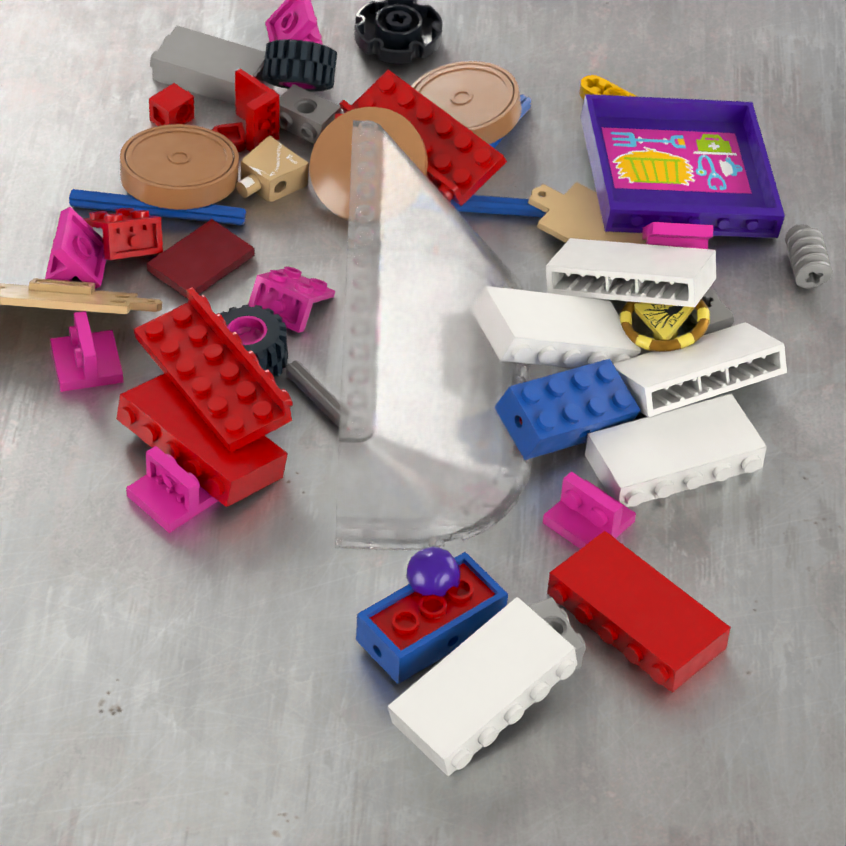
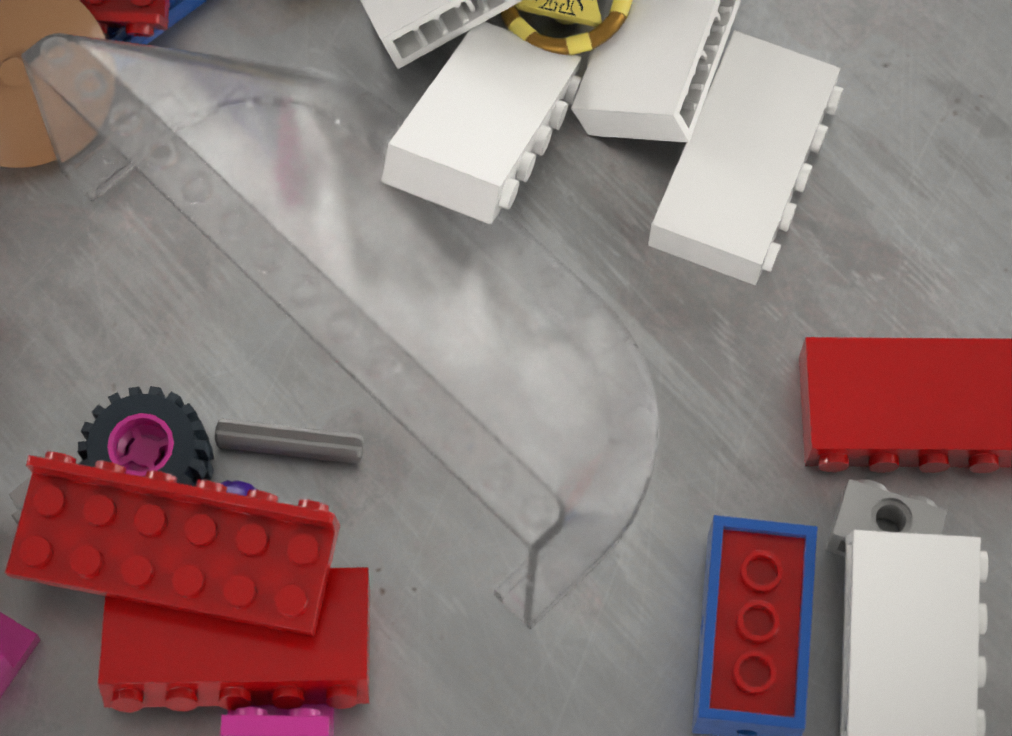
camera: 45 degrees left, 20 degrees up
dark pink bracket [248,266,336,333] -> none
dark purple hair [406,546,460,597] -> none
blue brick [494,359,641,460] -> none
dark pink bracket [543,471,636,549] -> none

